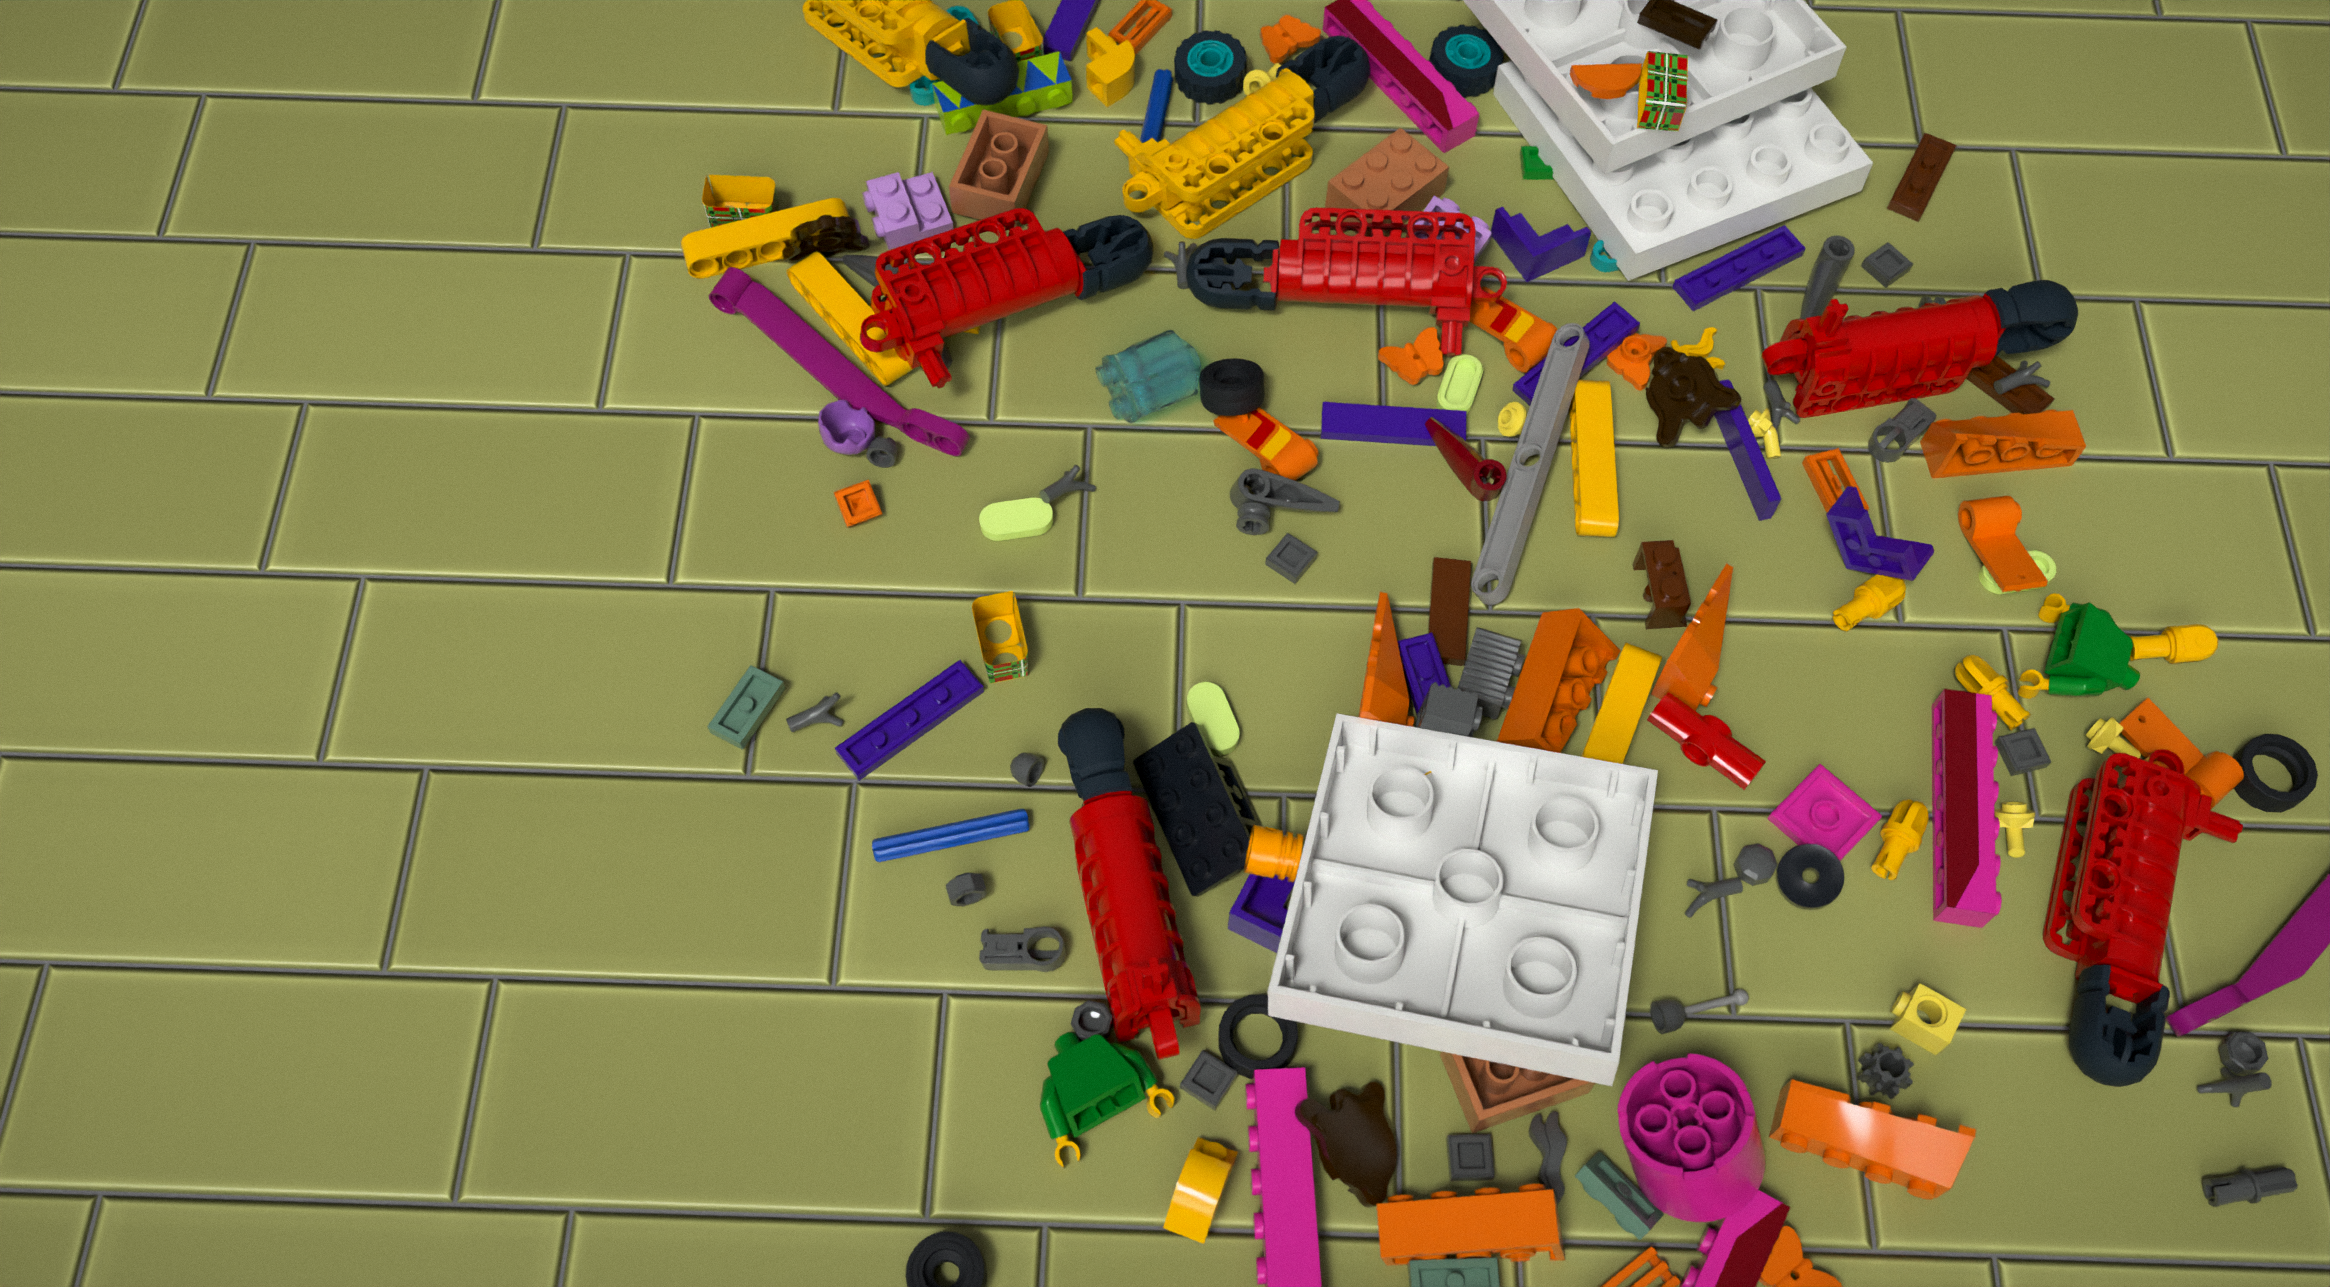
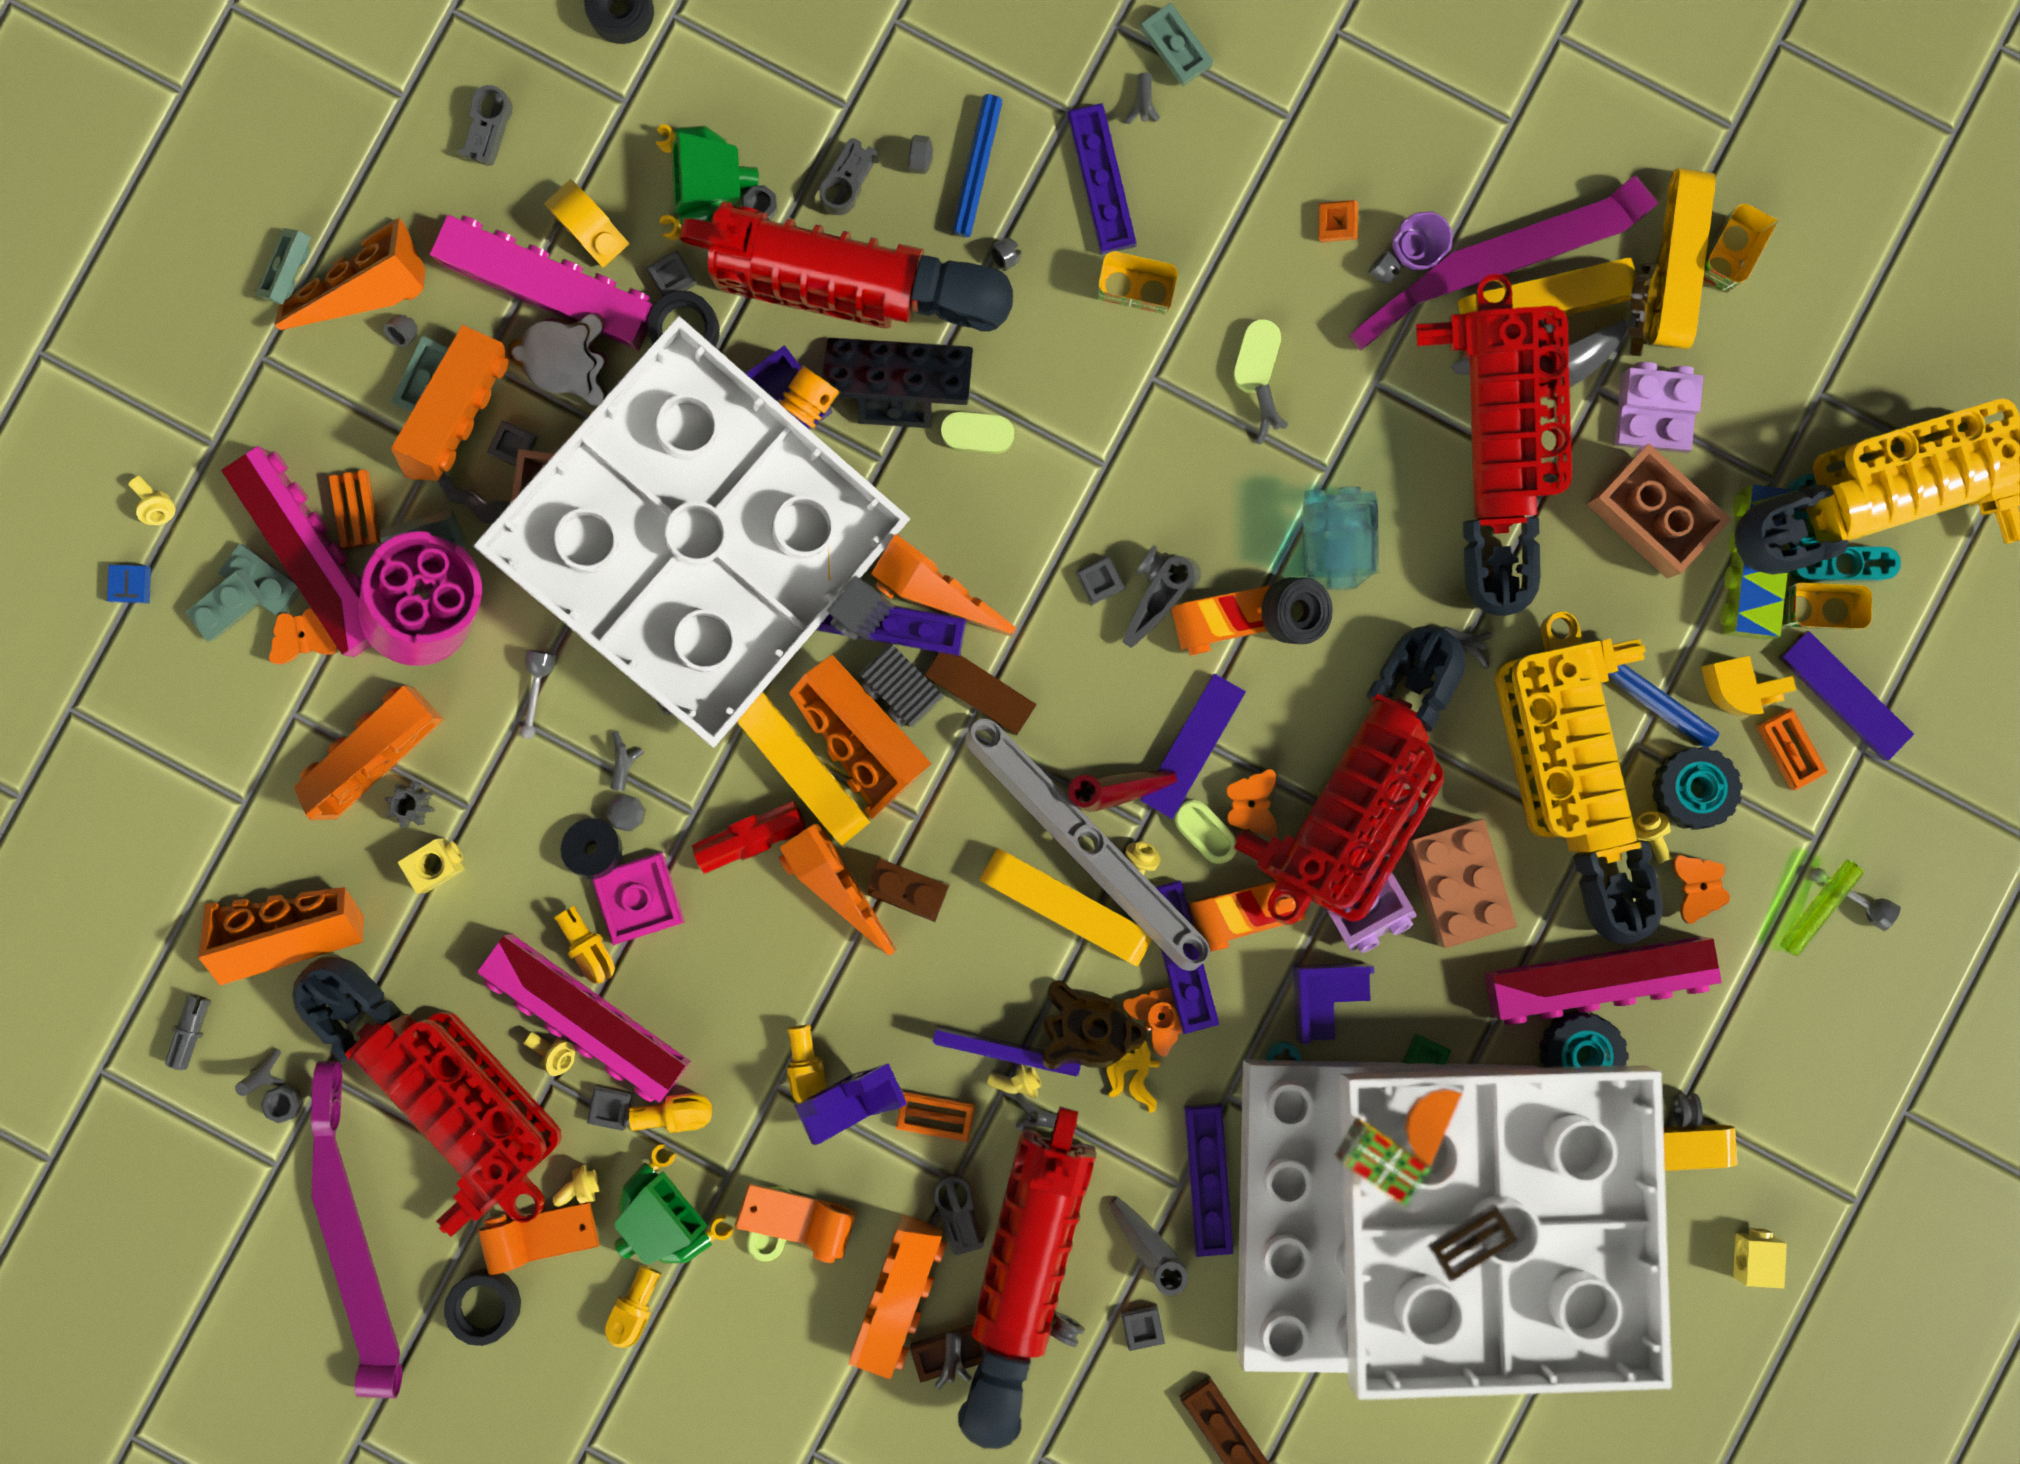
camera: 115 degrees right, 25 degrees up
none -> orange wedge [198,887,364,985]

